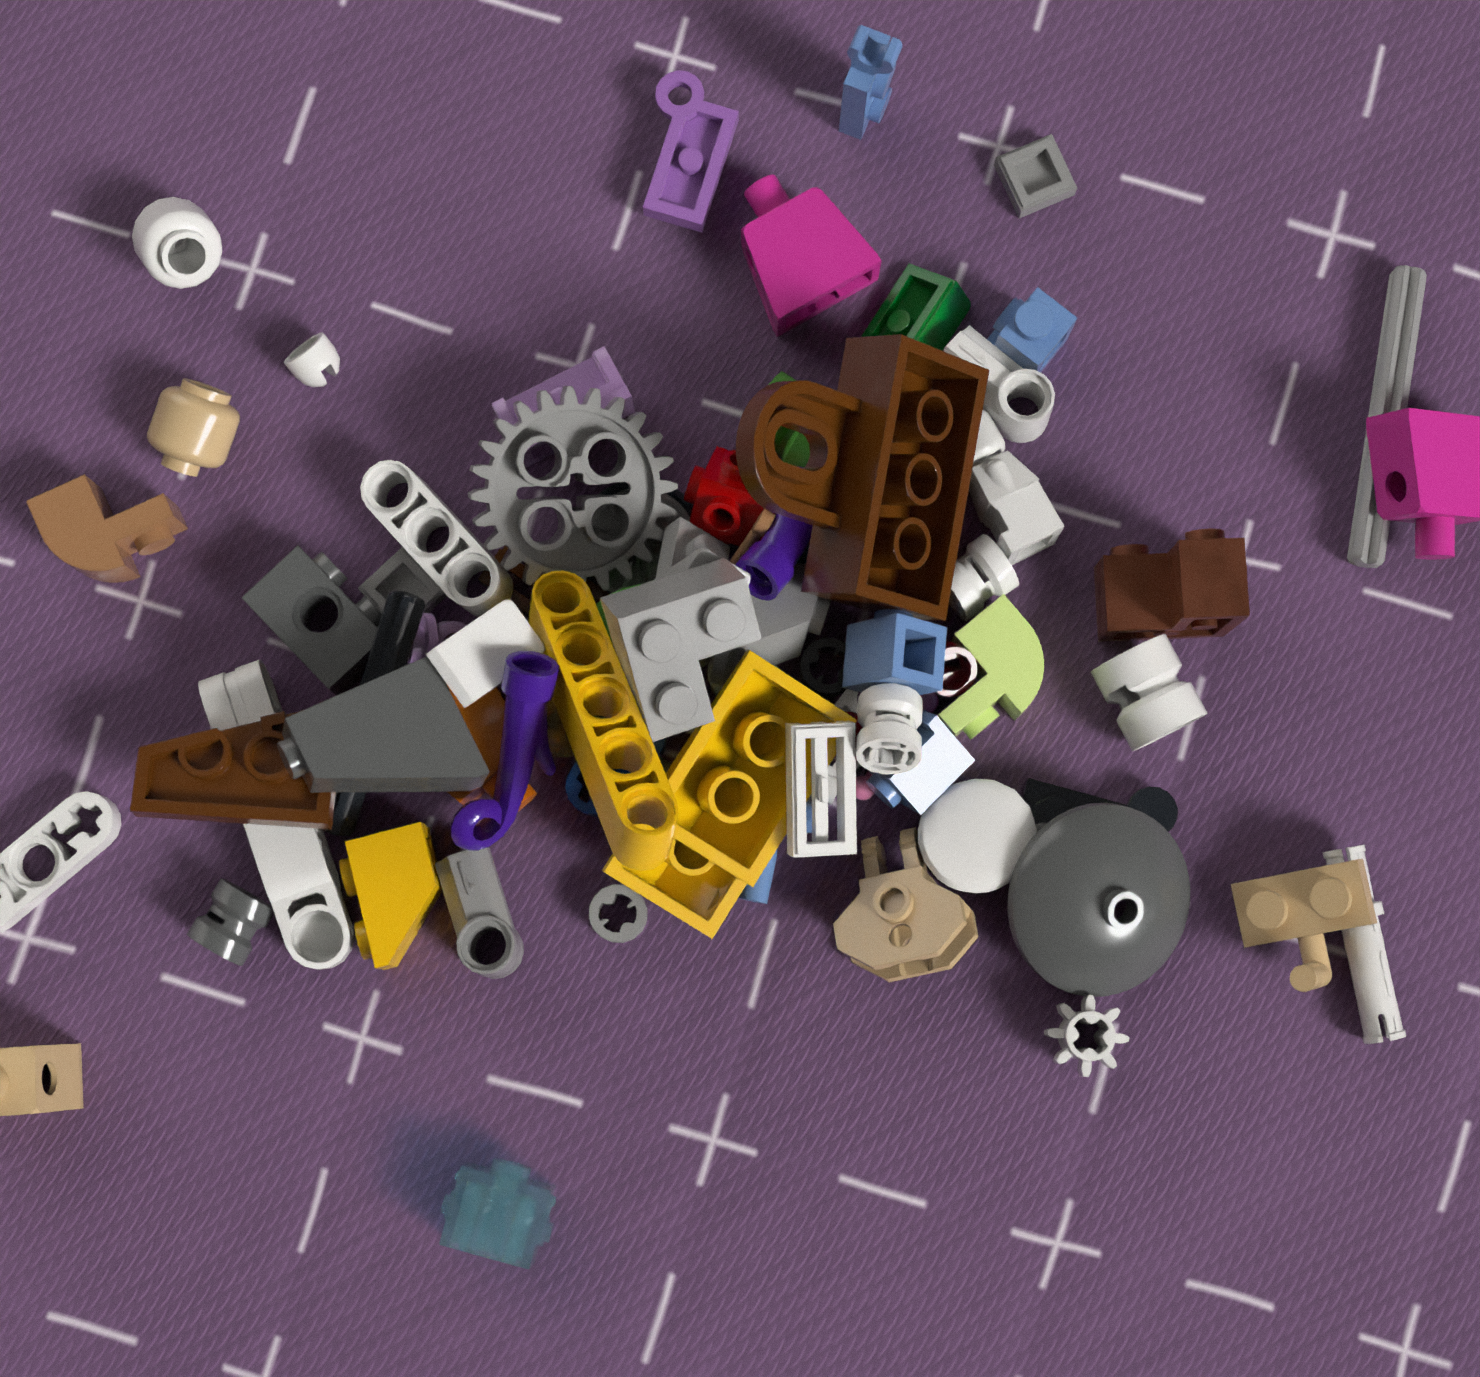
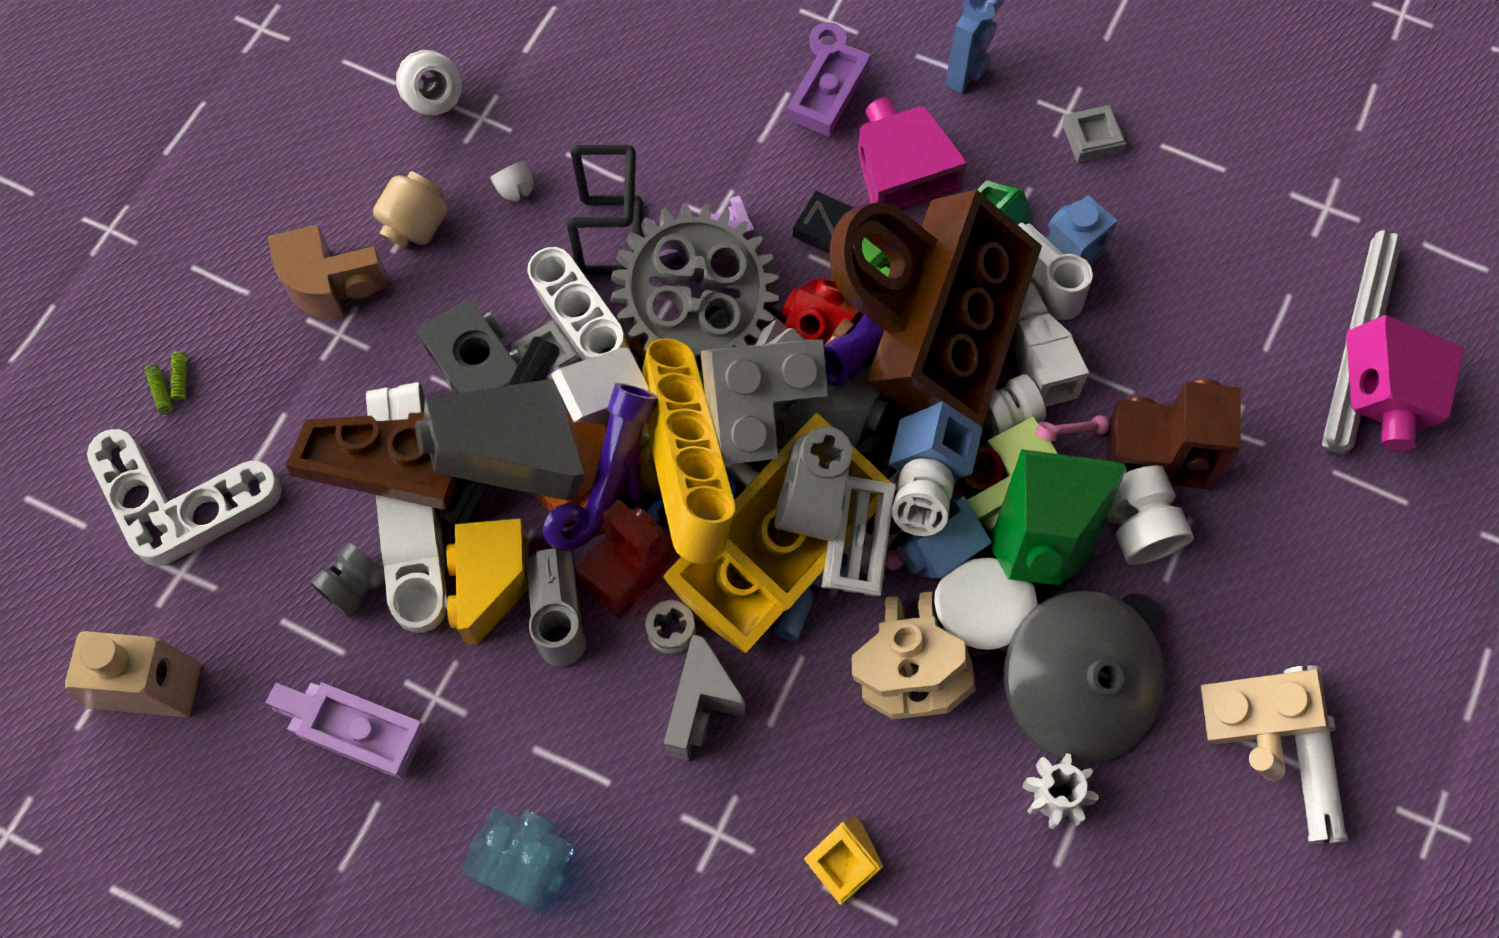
camera: 10 degrees right, 15 degrees down
none -> lavender hinge [265,682,427,780]
none -> black piece [567,144,643,275]
none -> clear red brick [576,499,675,620]
none -> light grey slope [664,635,746,761]
none -> light grey piece [775,426,852,541]
none -> black tile [793,190,854,254]
none -> yellow slope [804,816,883,905]
none -> green slope [989,449,1127,585]
none -> bright pink hinge [1035,415,1110,441]

